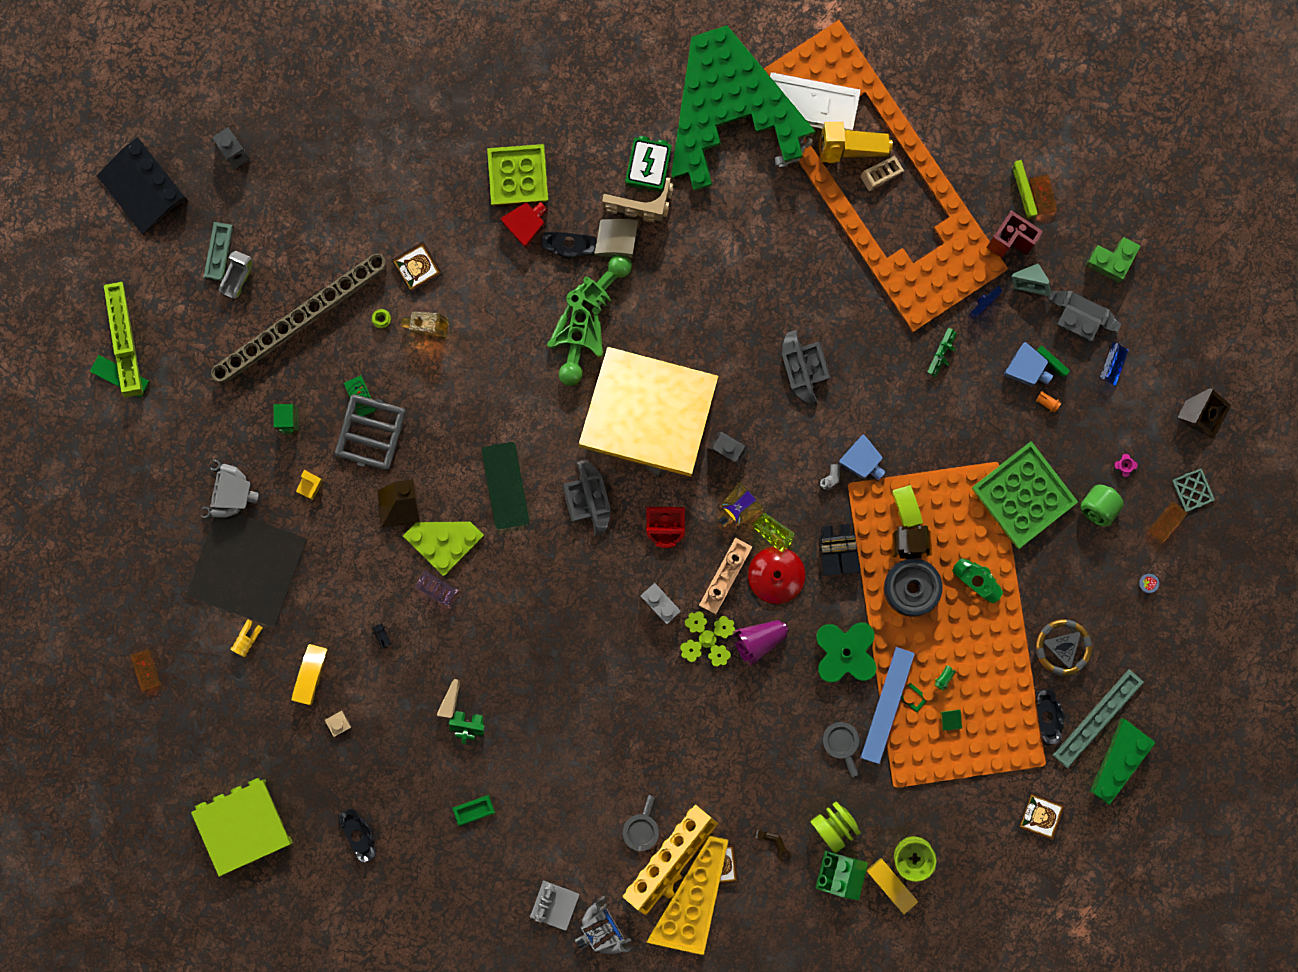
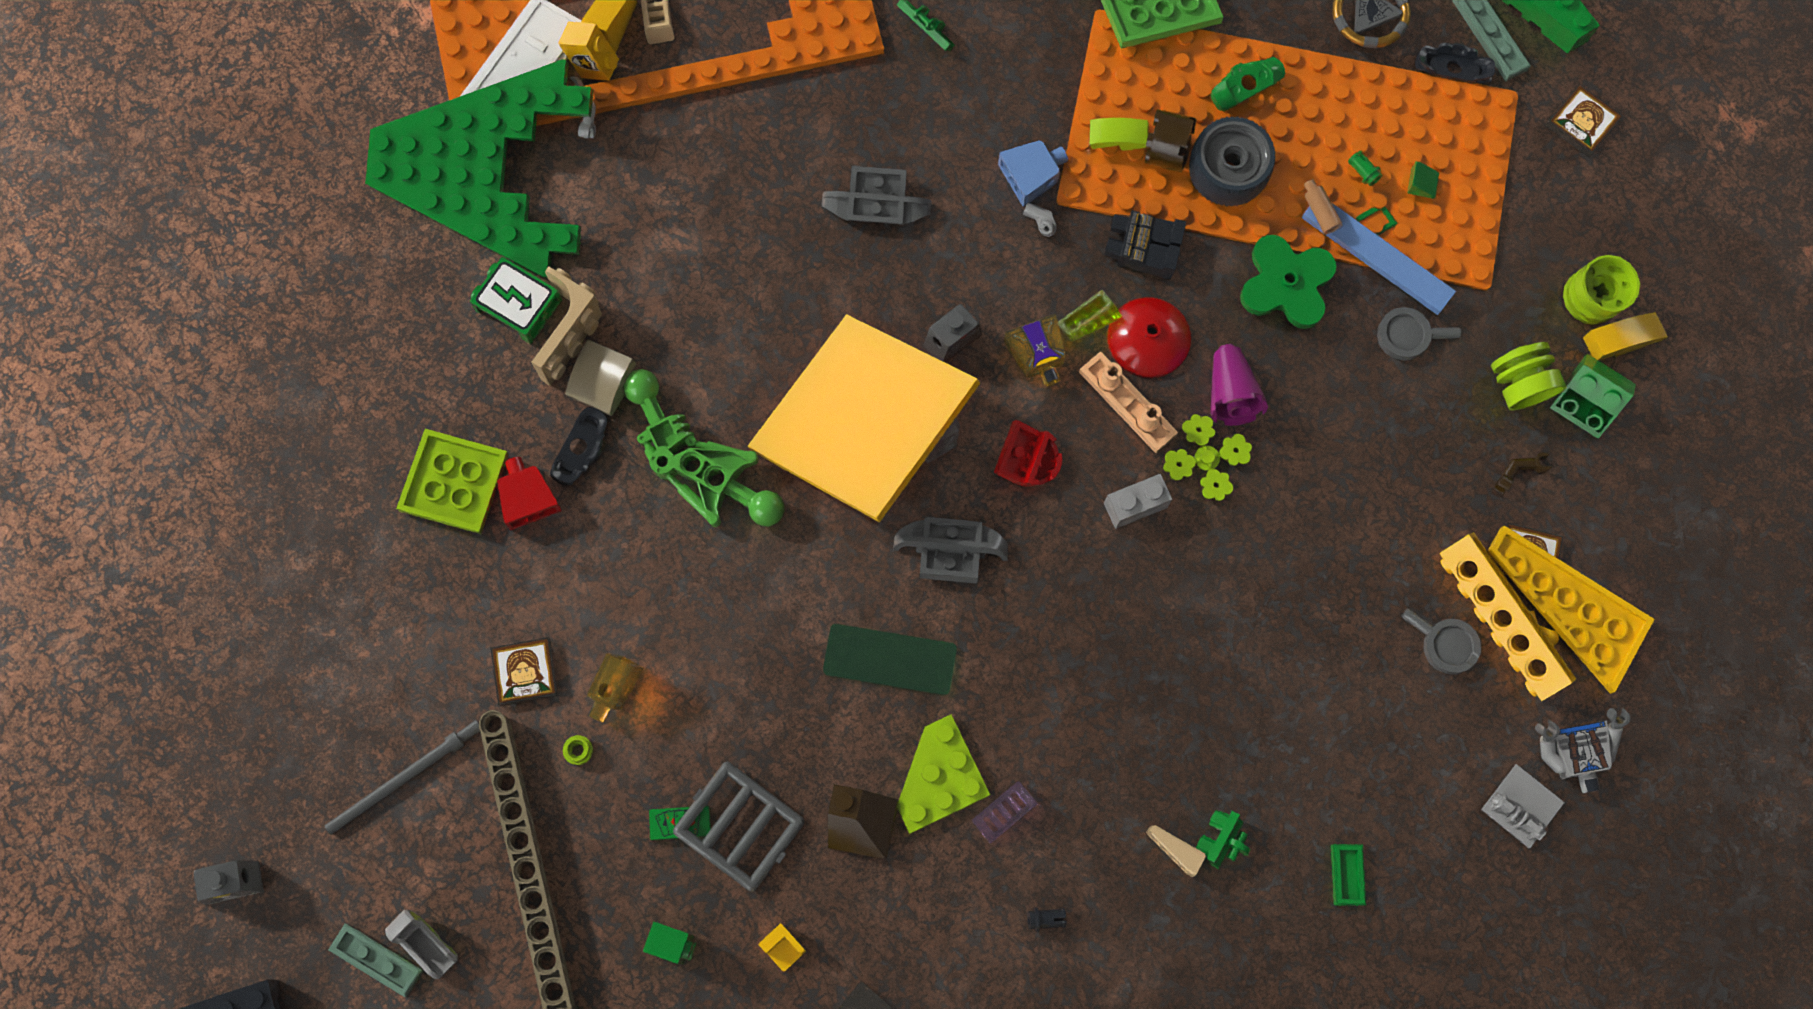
camera: 75 degrees left, 10 degrees down
none -> dark grey bar [324,720,480,835]
none -> medium nougat cylinder [1304,179,1343,235]

